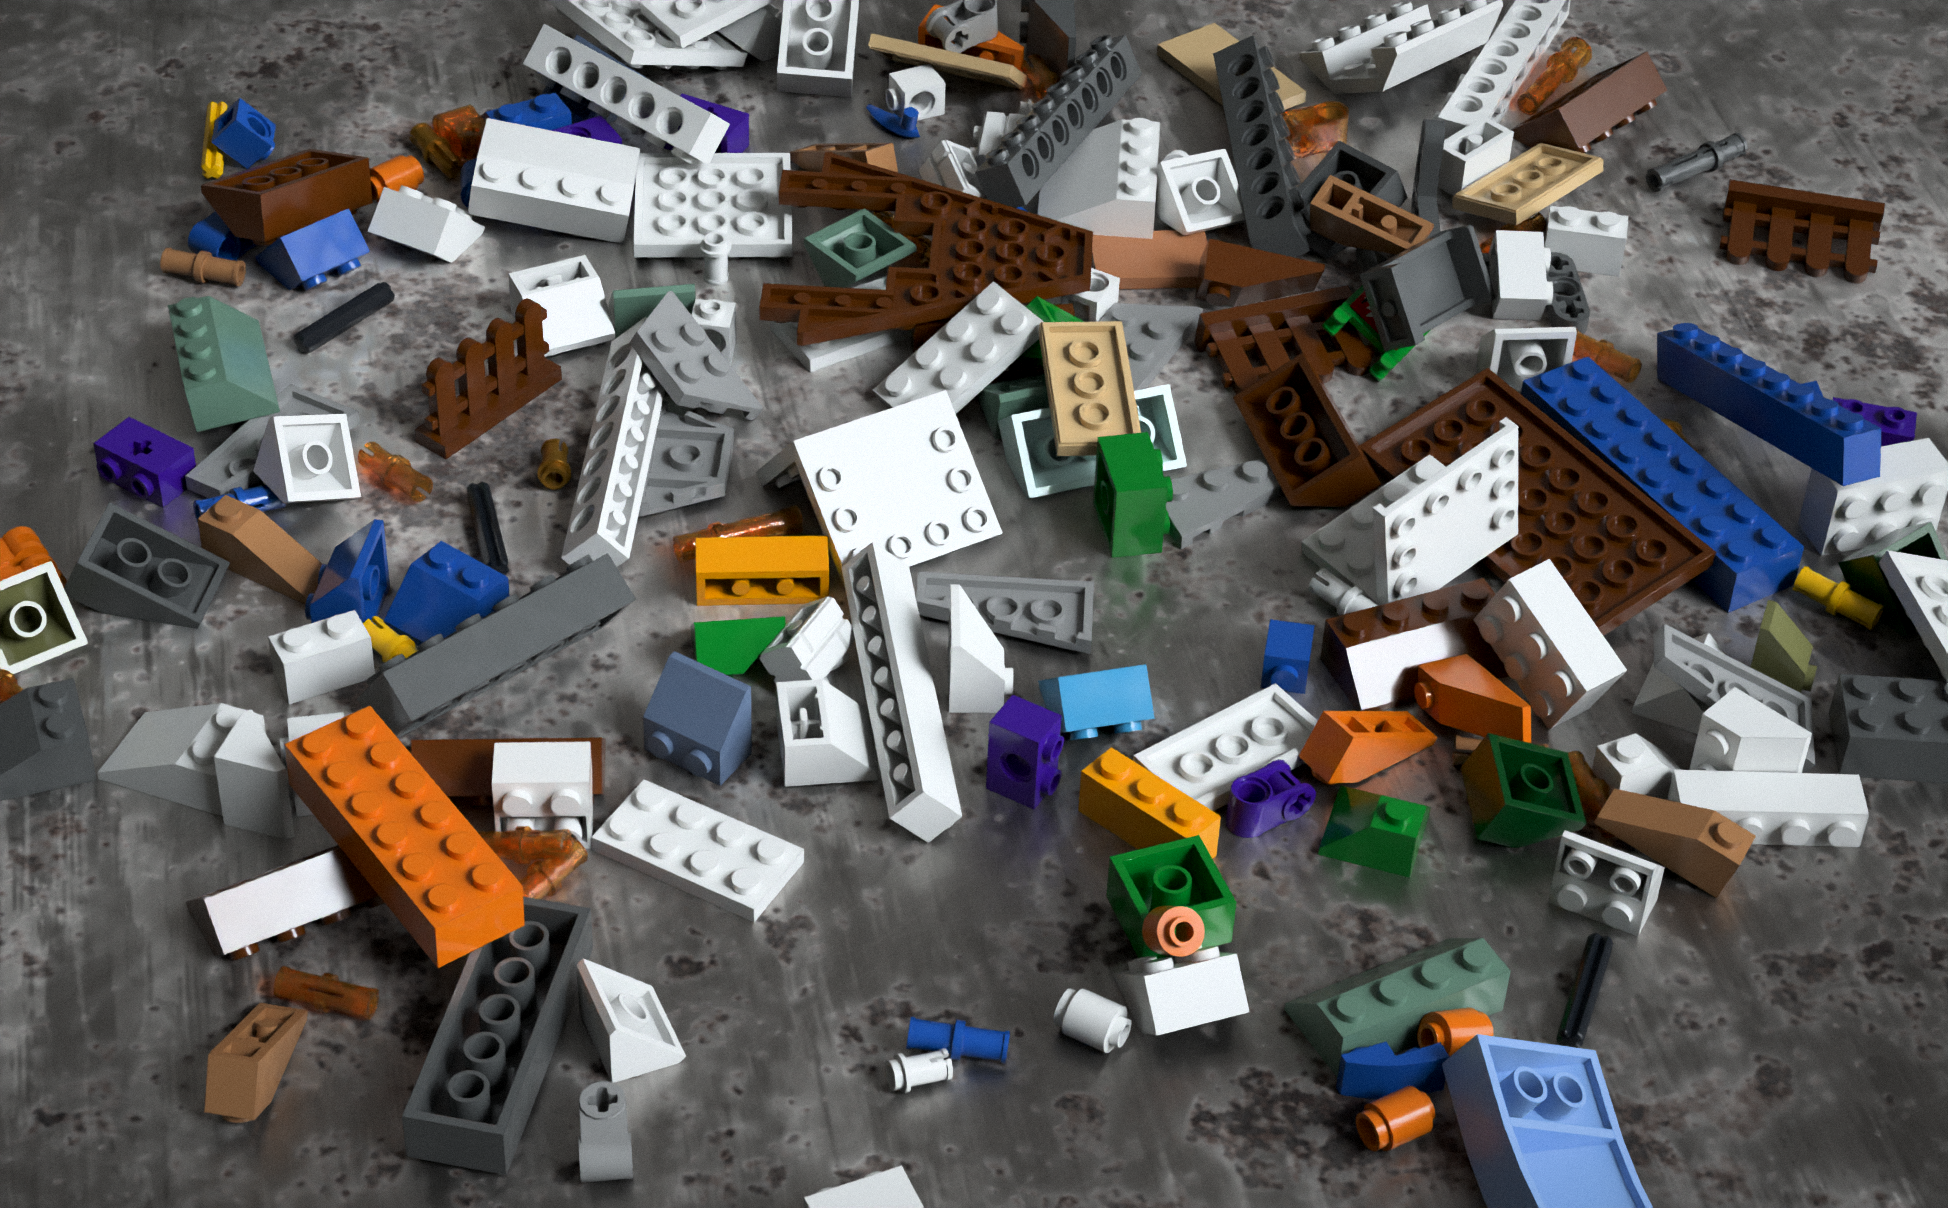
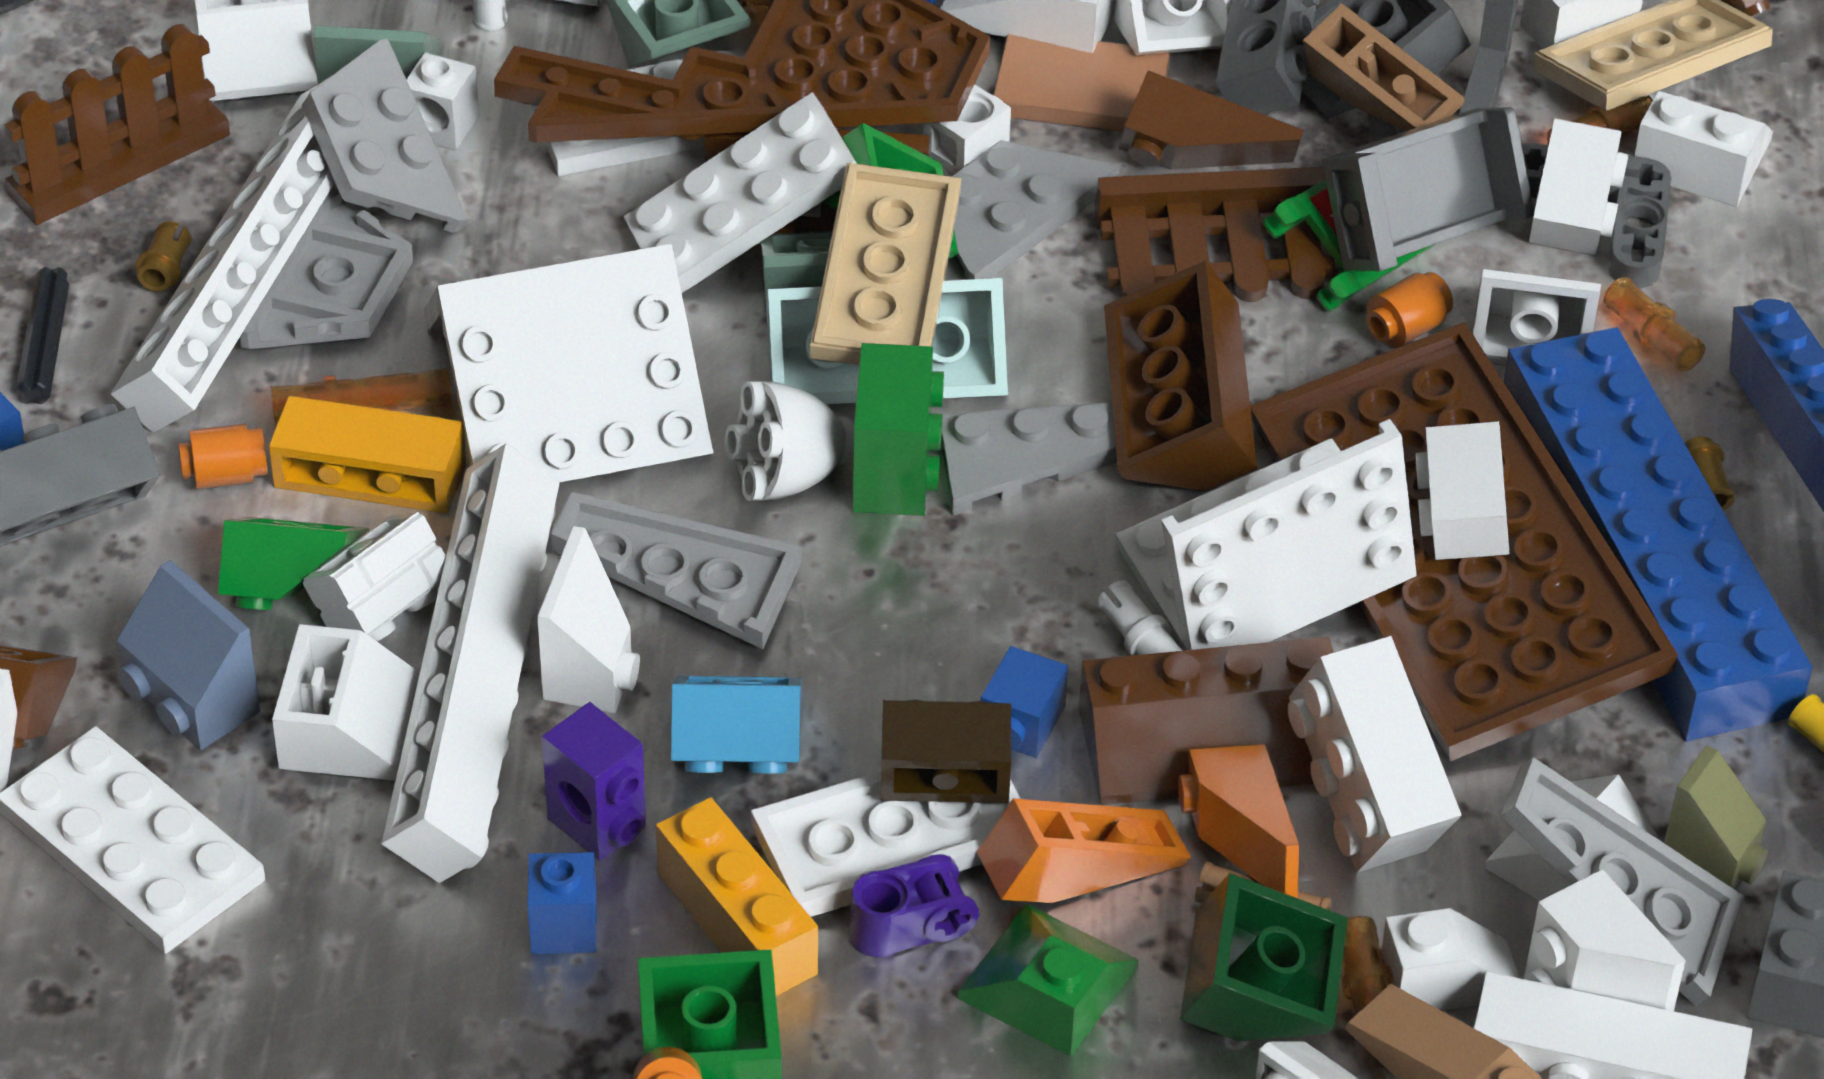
camera: 15 degrees right, 5 degrees up
none -> orange brick [178,423,268,490]
none -> blue brick [527,852,597,954]
none -> white piece [724,381,854,501]
none -> dark brown brick [881,700,1011,803]
none -> orange brick [1366,272,1453,348]
none -> white brick [1416,421,1509,560]

